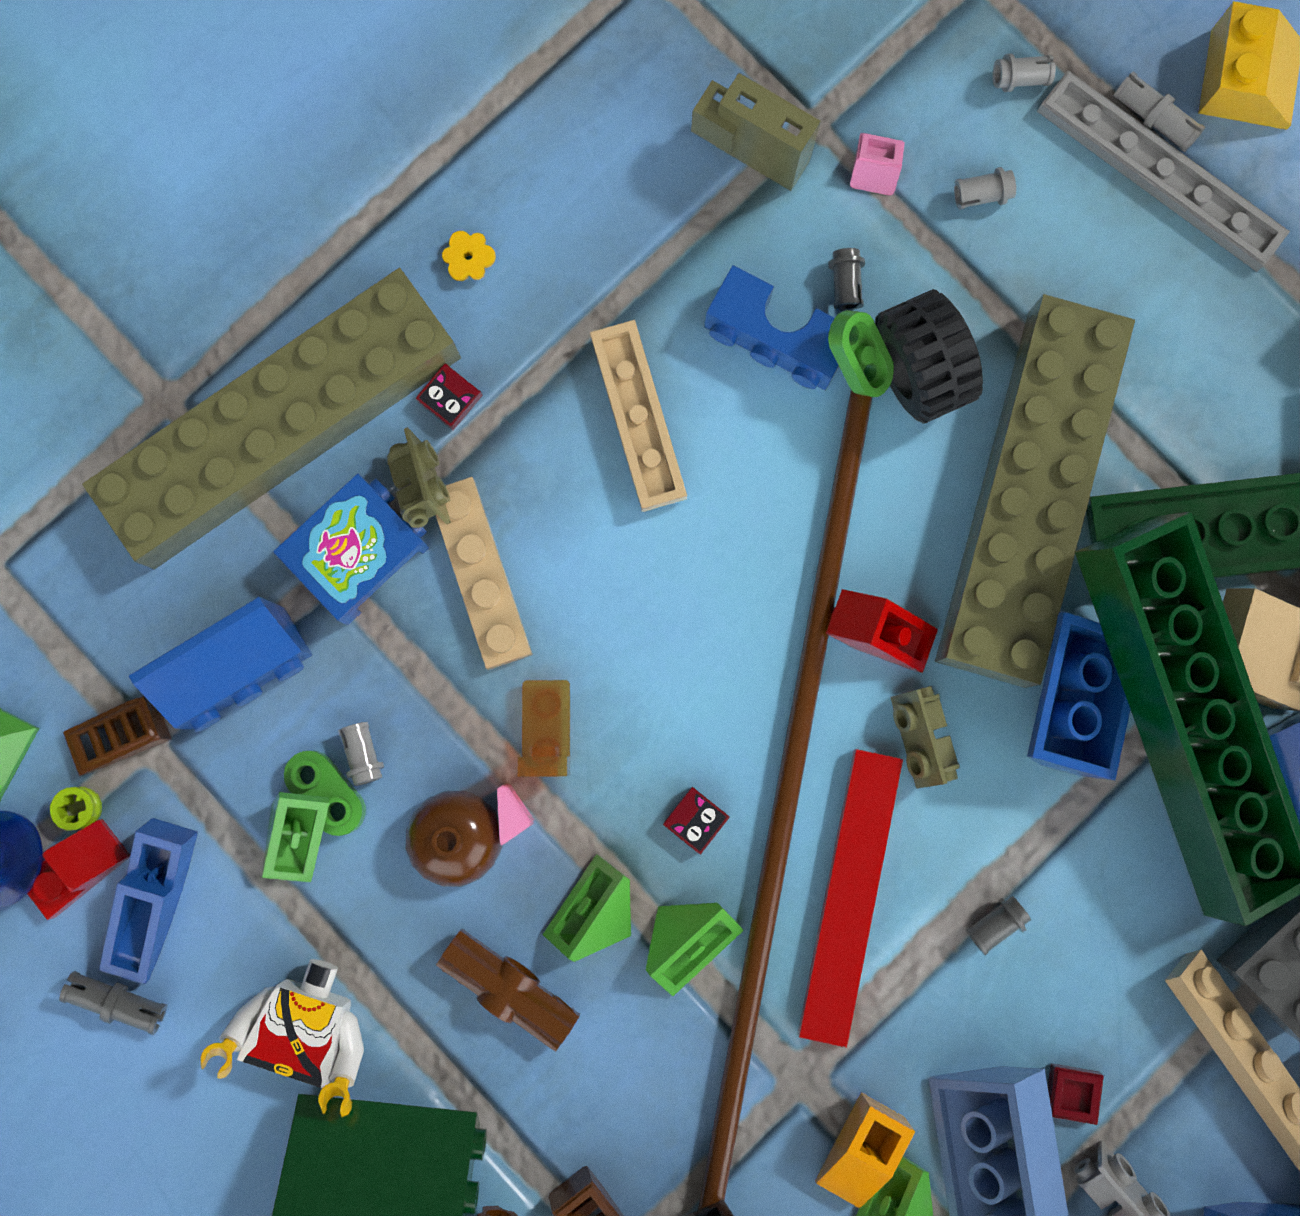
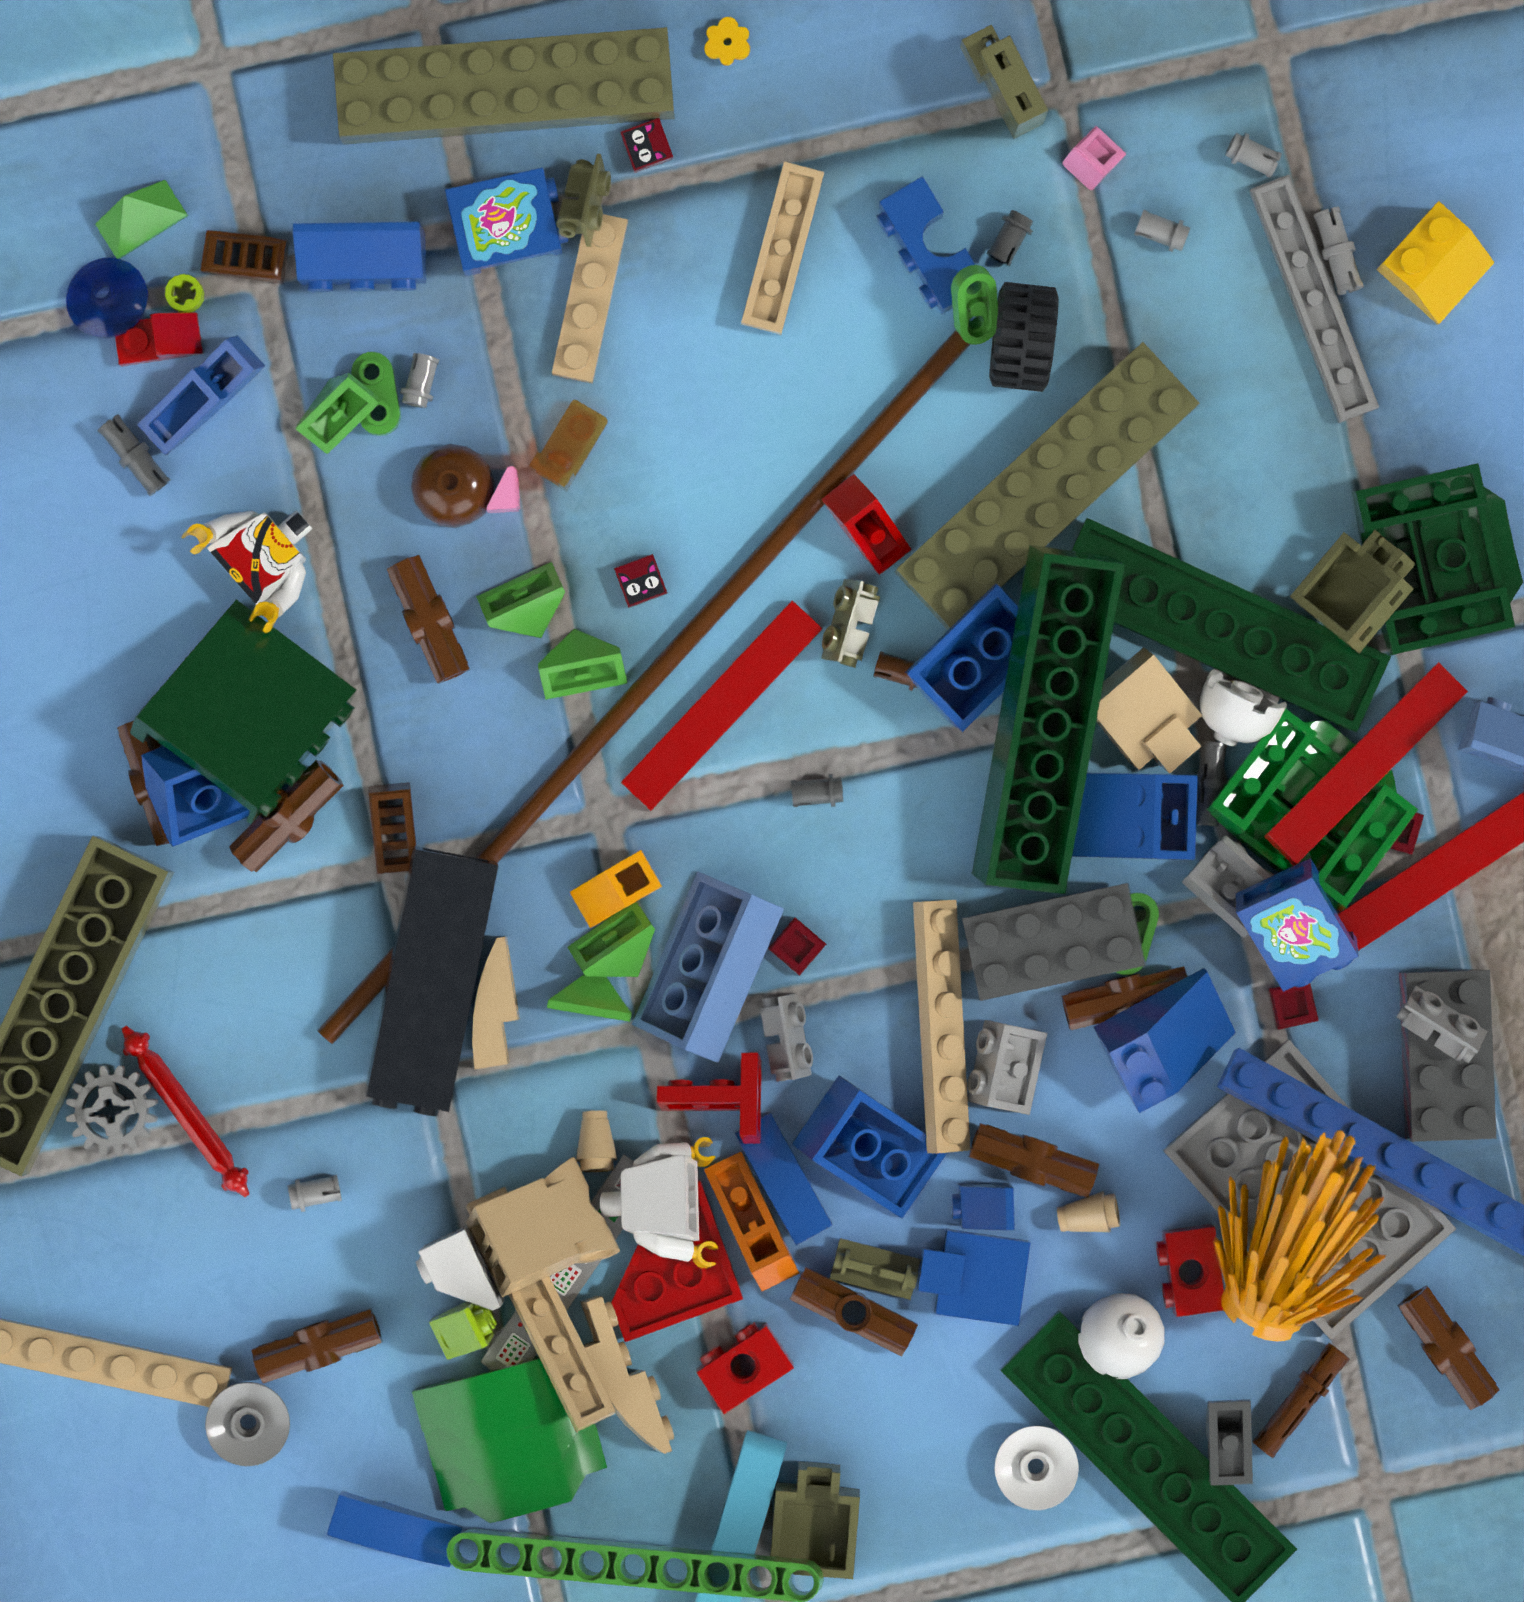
camera: 30 degrees right, 5 degrees up
none -> reddish brown pin [873,651,919,691]

